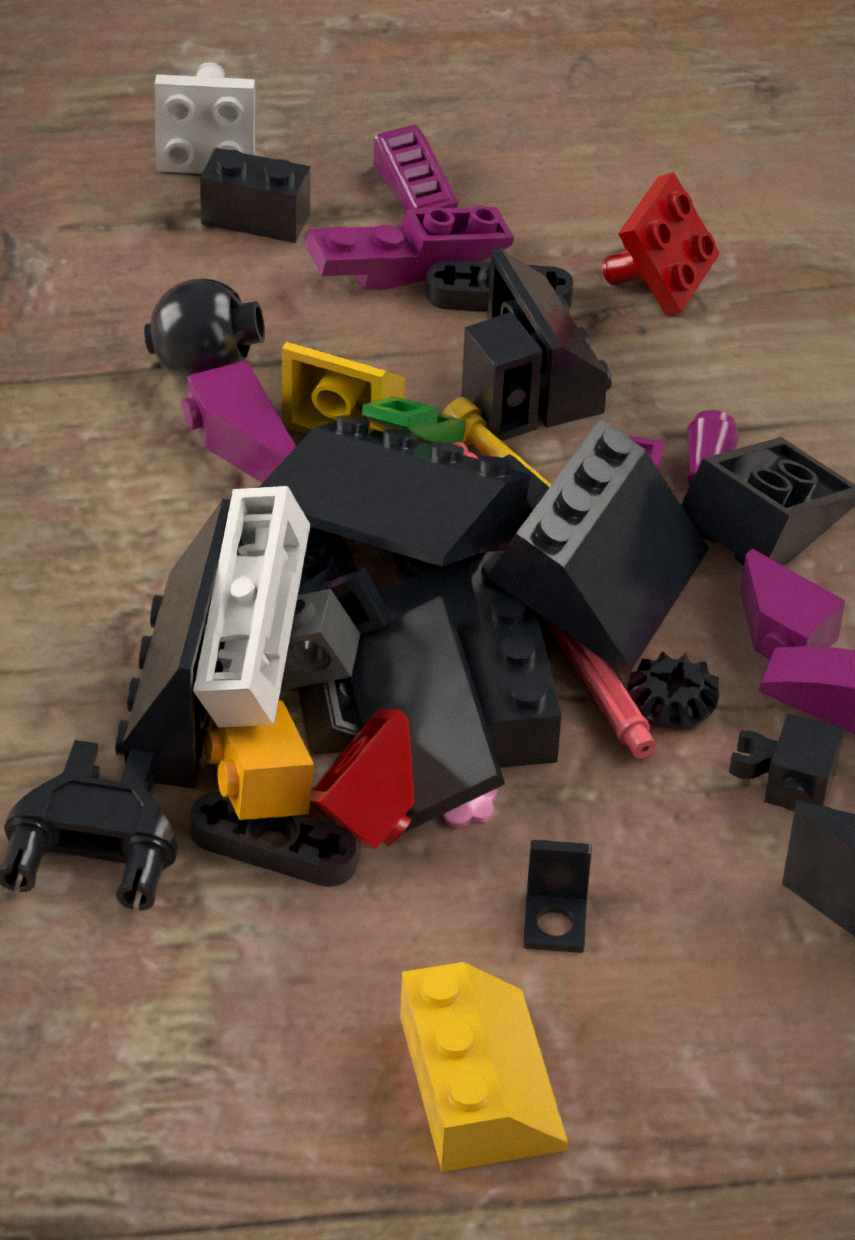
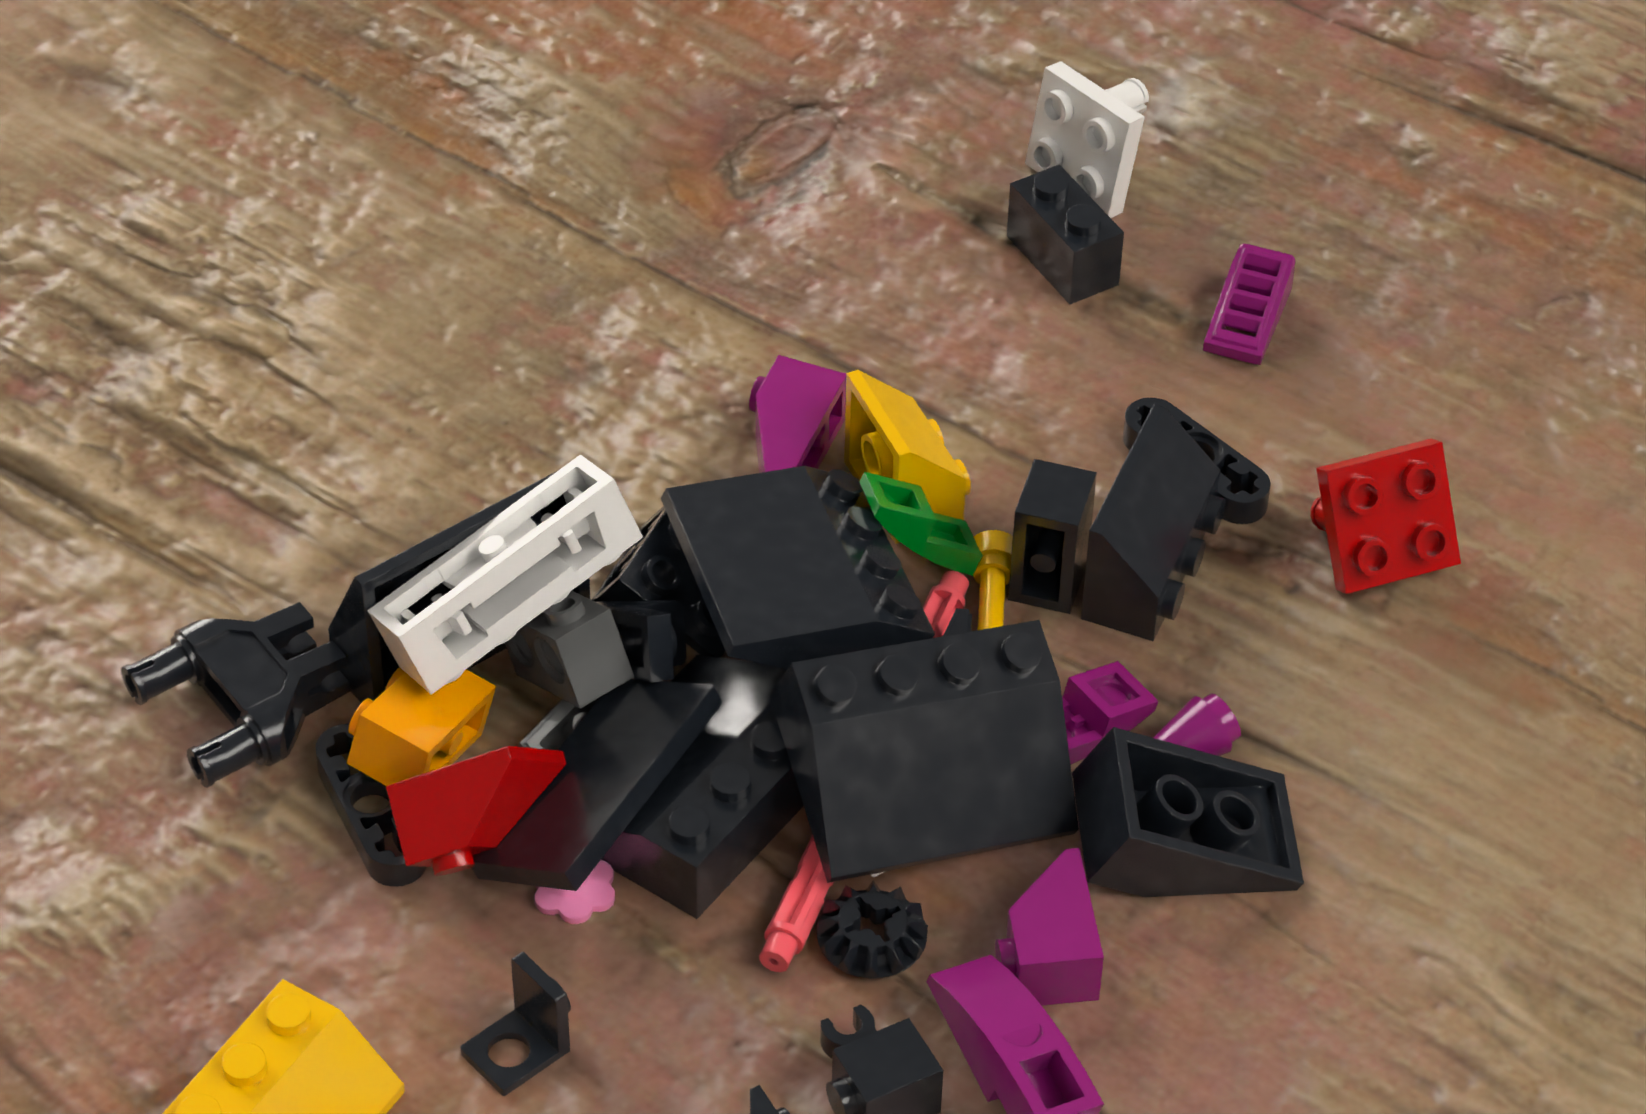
camera: 45 degrees right, 0 degrees up
black brick [144,278,265,381] -> none
magenta slope [305,206,515,290] -> none

